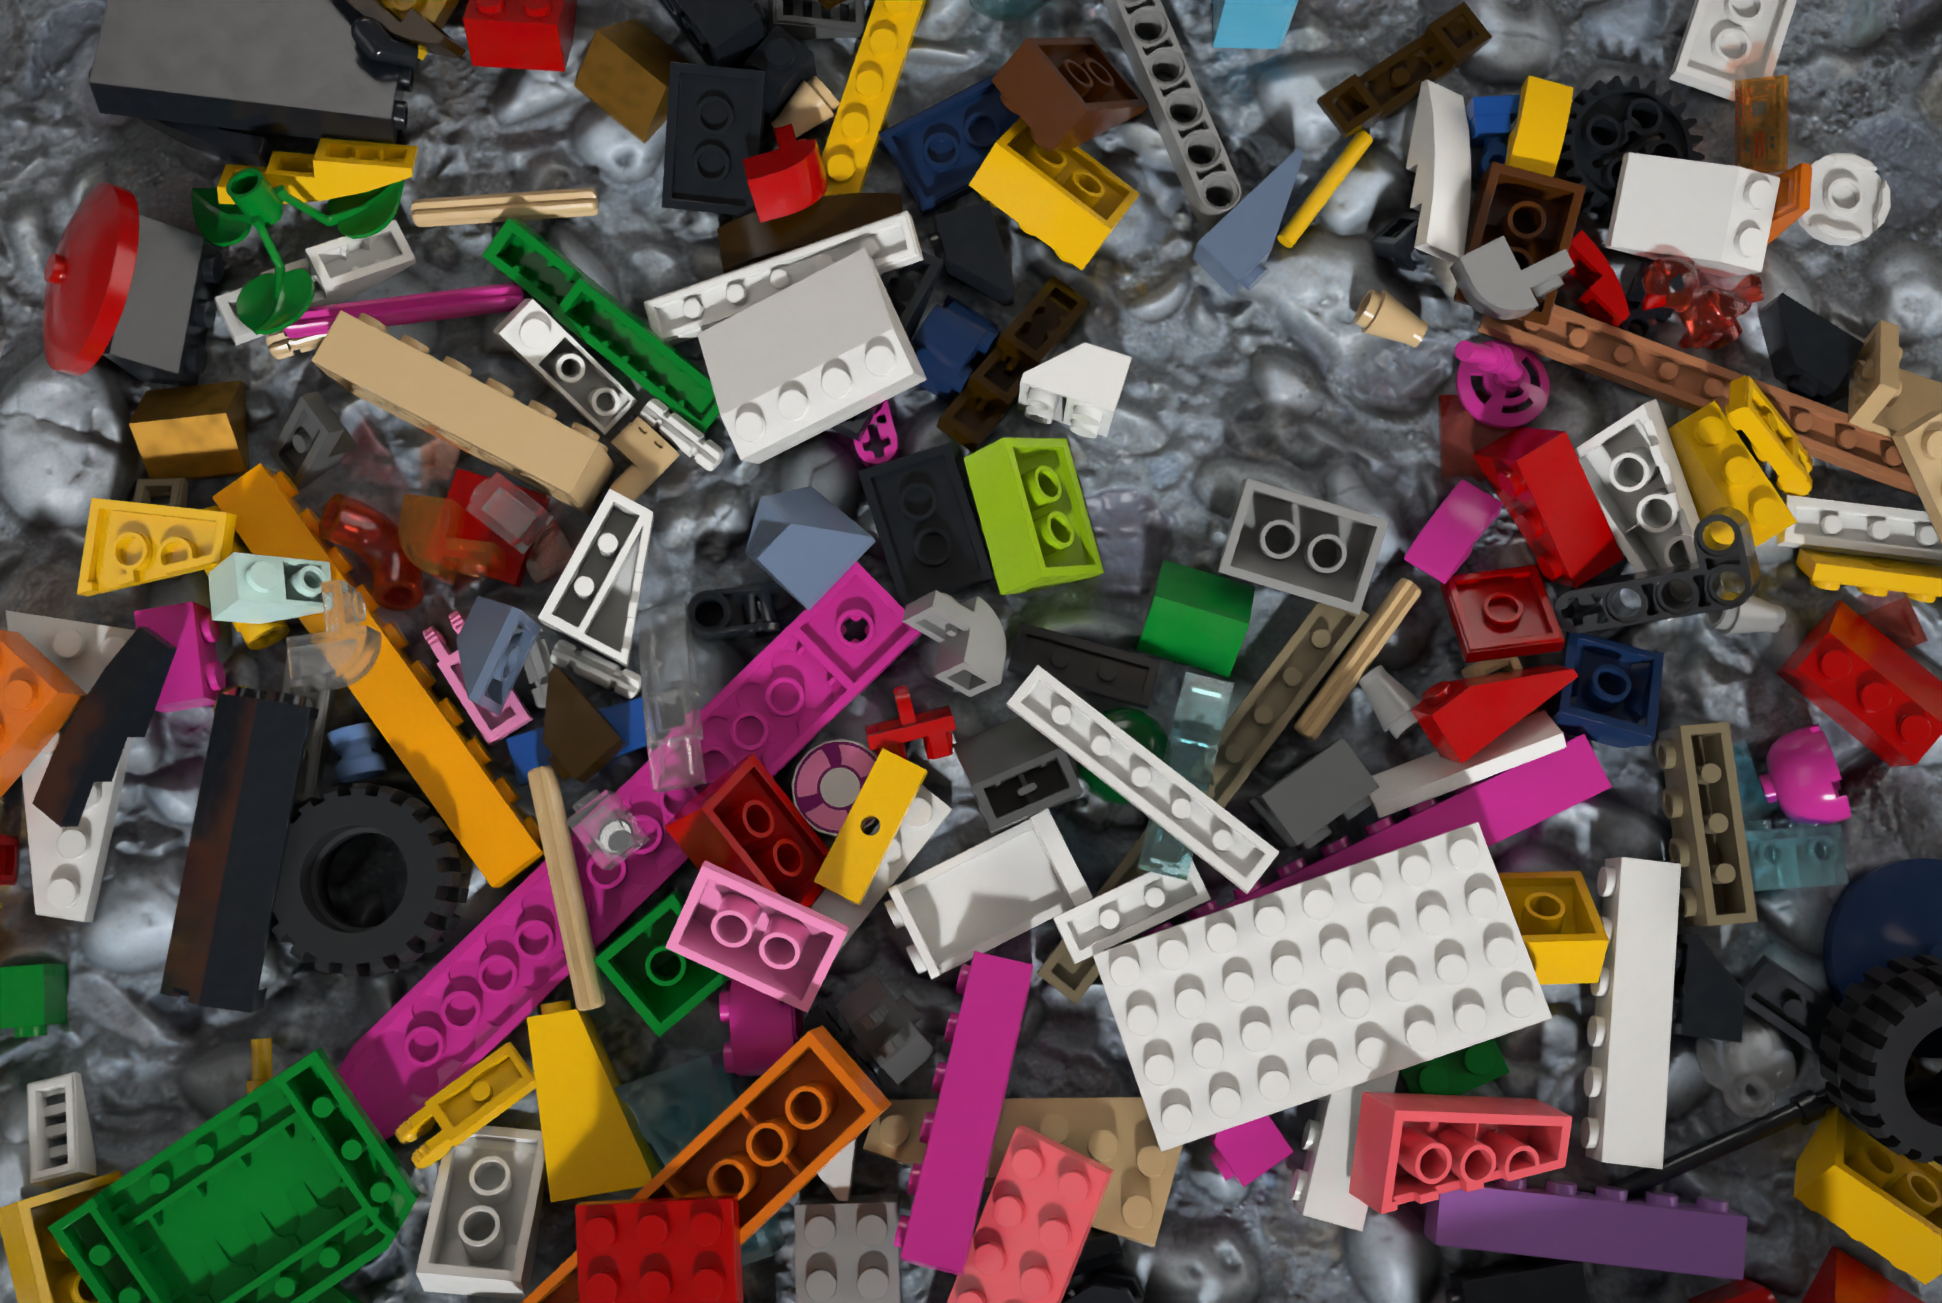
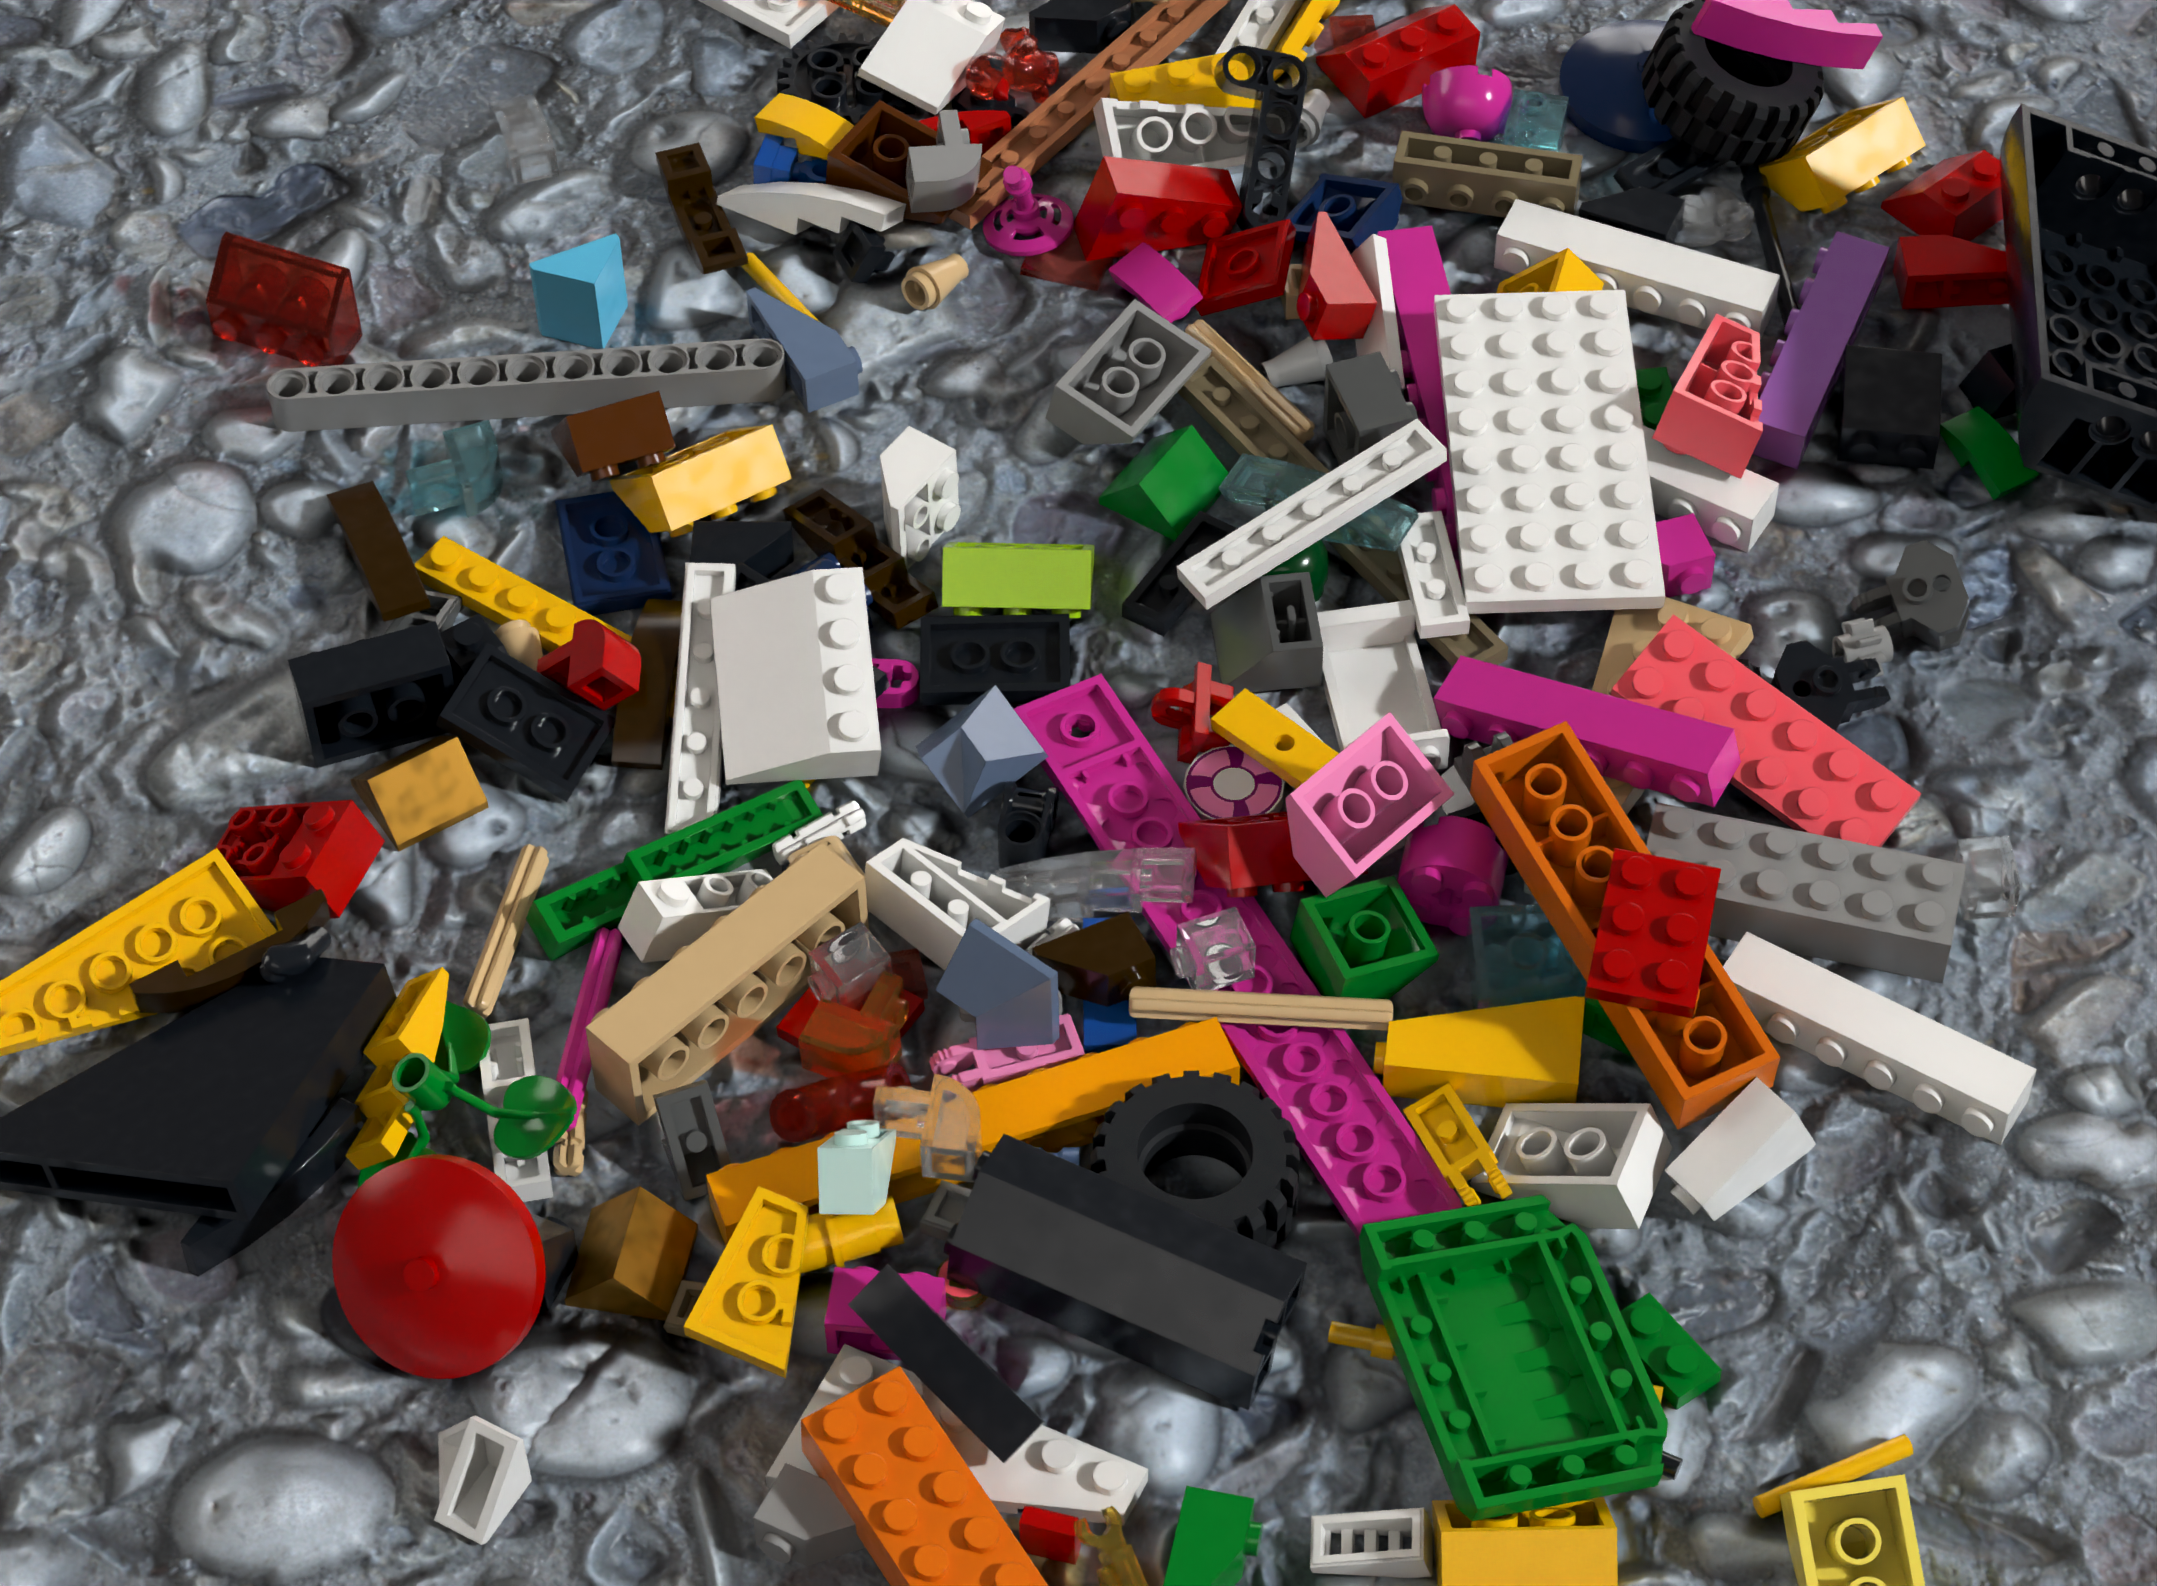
camera: 70 degrees left, 30 degrees down
light grey brick [902,590,1007,697] -> none
yellow hinge [1725,375,1813,497] -> none

